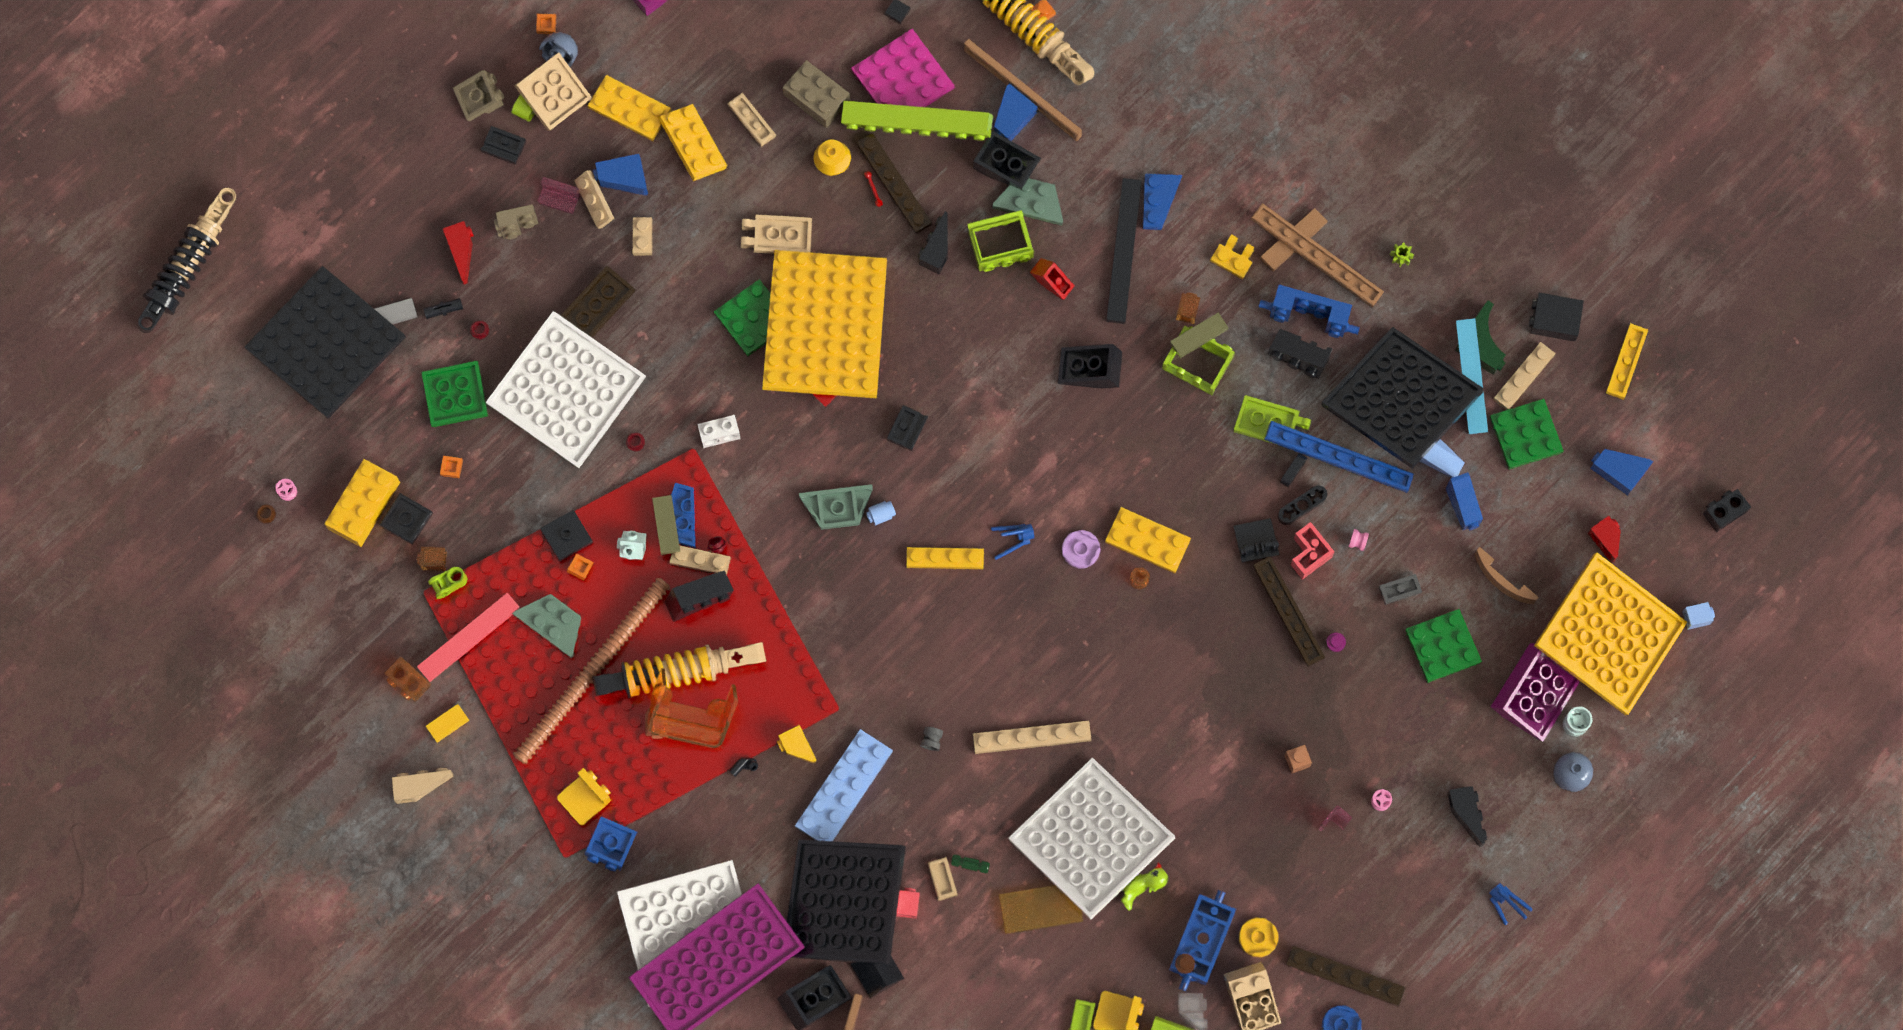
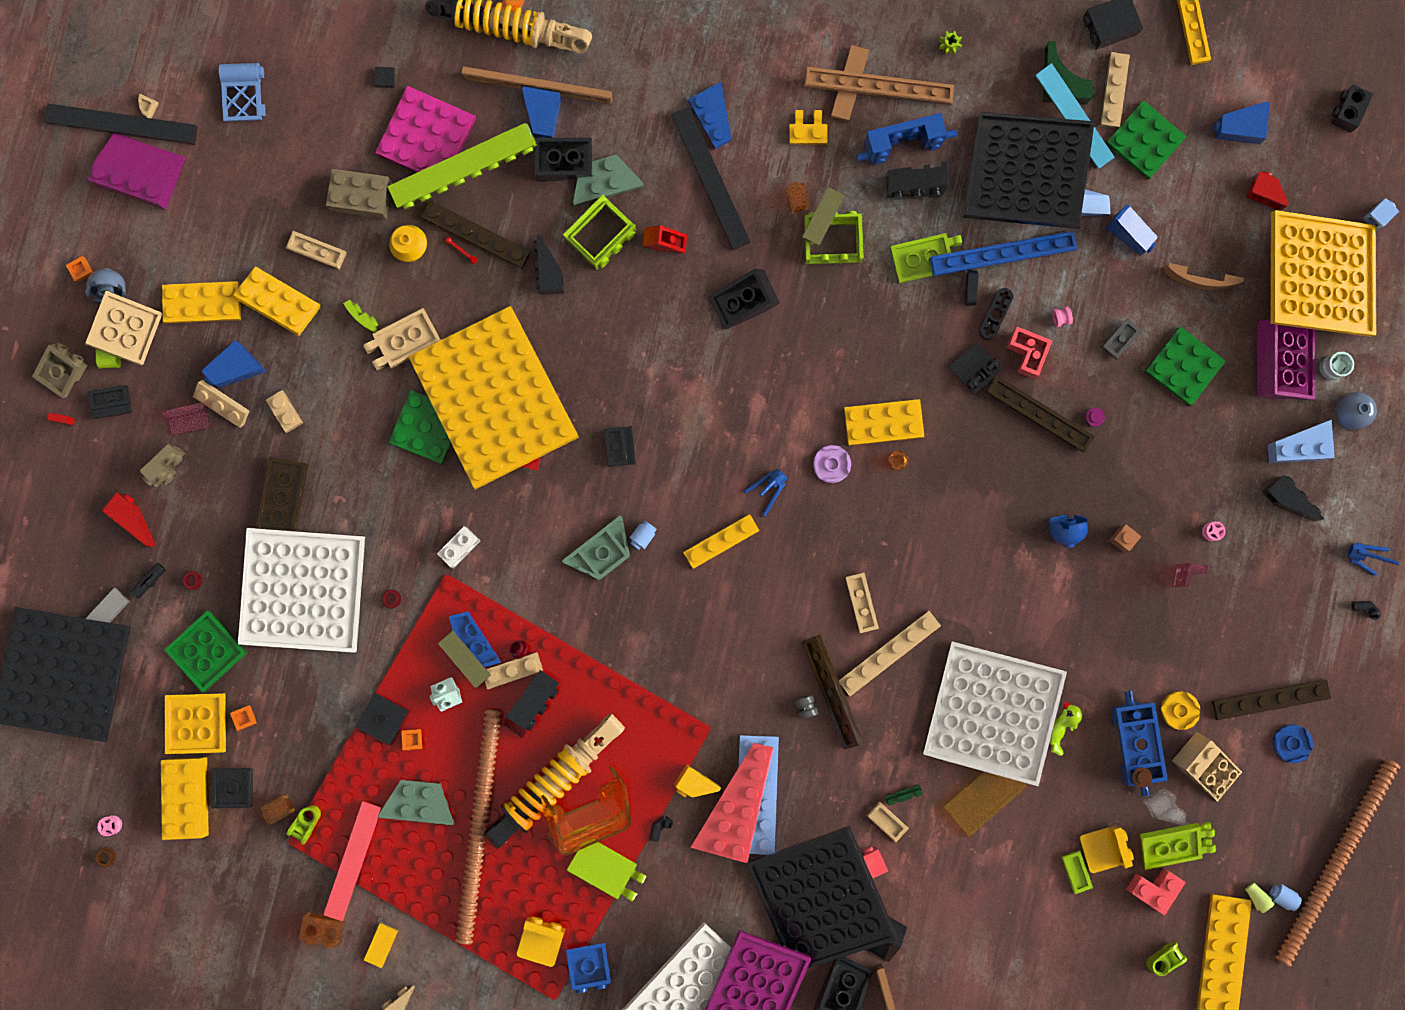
camera: 35 degrees left, 10 degrees up
none -> red tile [47,413,75,426]
none -> yellow plate [165,693,226,754]
none -> lime slope [343,300,379,333]
none -> lime tile [567,835,647,902]
none -> coral wing [690,742,774,863]
none -> dark brown plate [802,635,863,750]
none -> tan plate [845,573,879,633]
none -> blue cylinder [1049,515,1088,548]
none -> light blue wedge [1268,420,1335,463]
none -> black arm [1351,601,1381,620]

